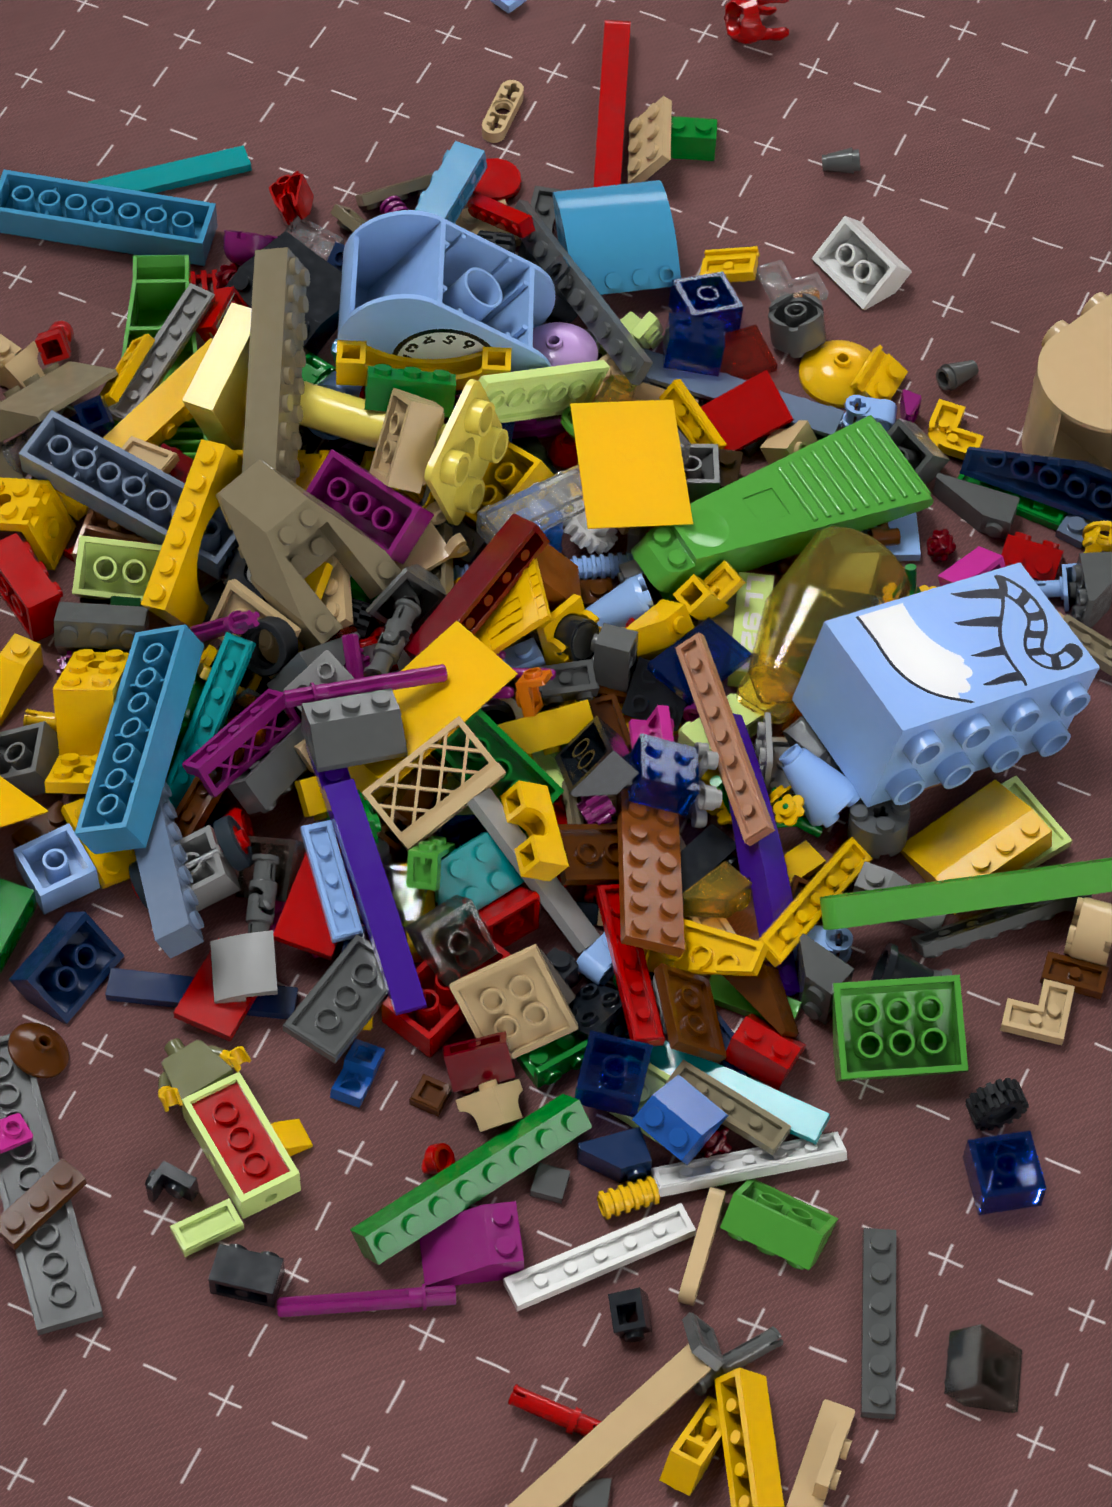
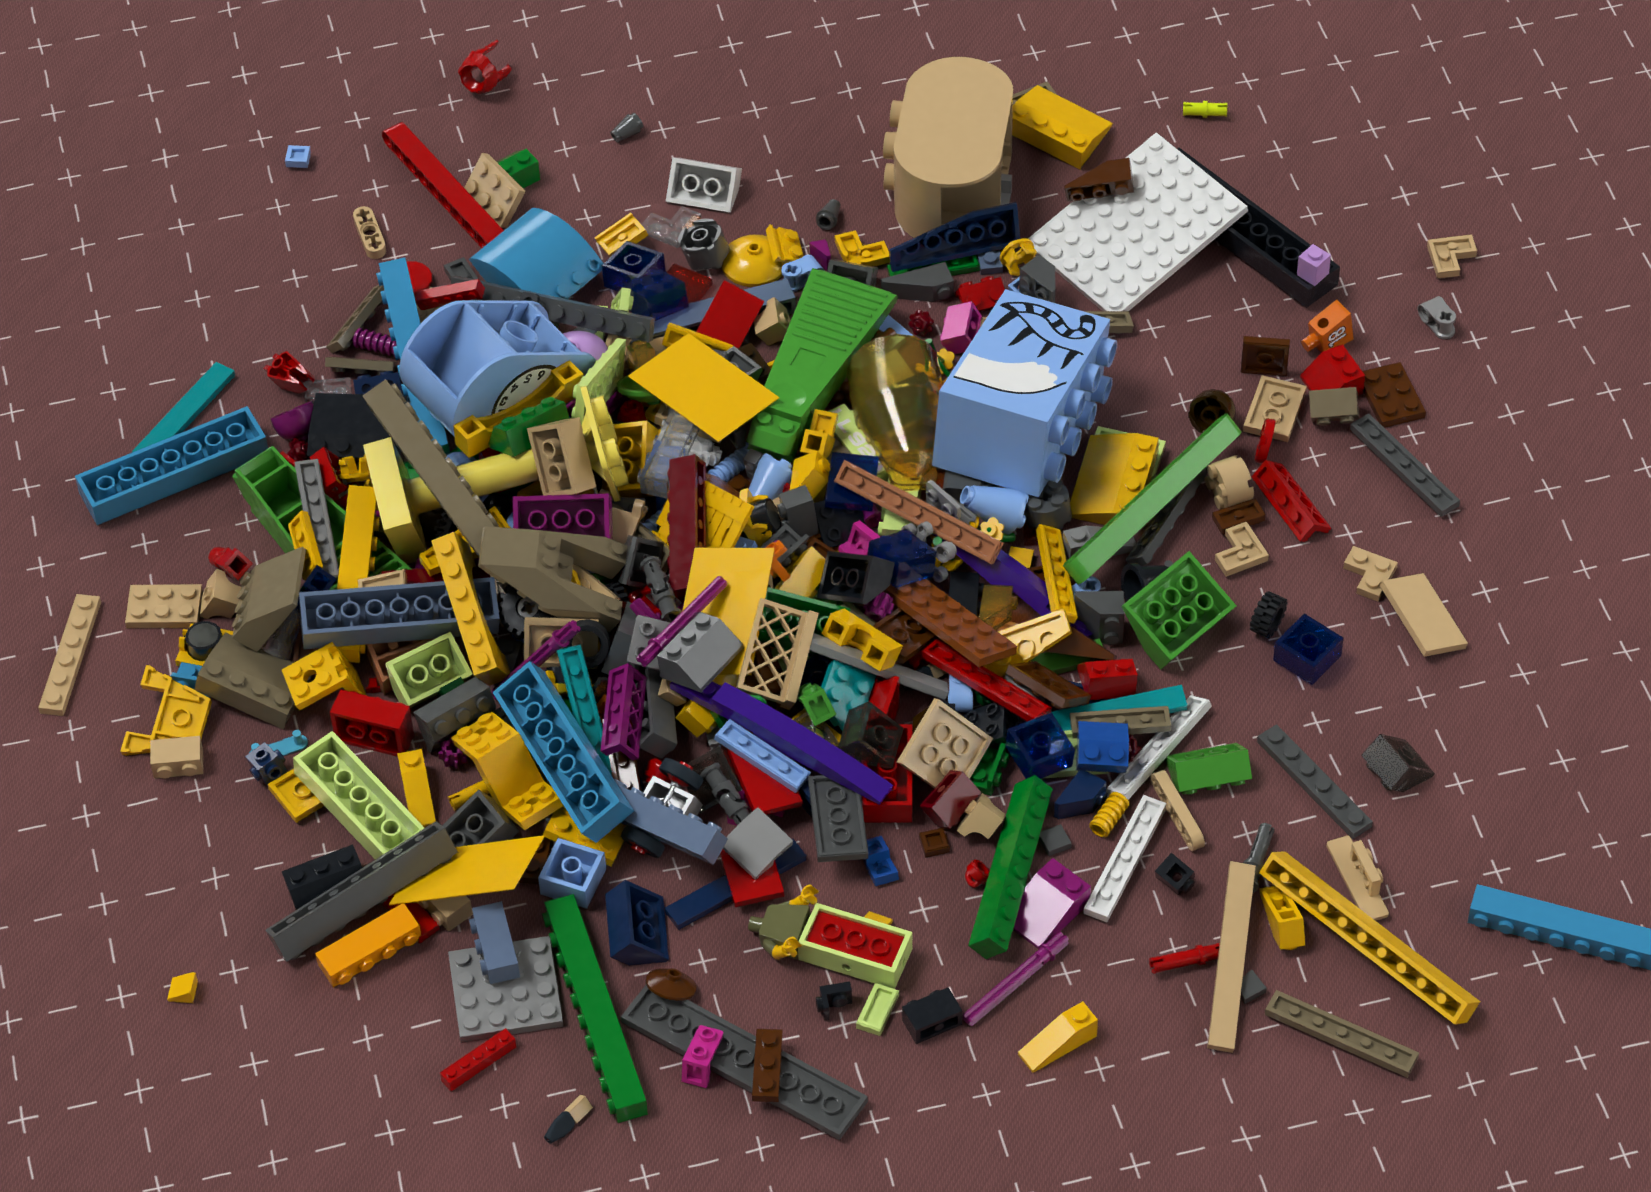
camera: 35 degrees left, 5 degrees down
dark grey tile [682,1312,724,1371] -> none
none -> yellow slope [1018,1001,1098,1073]

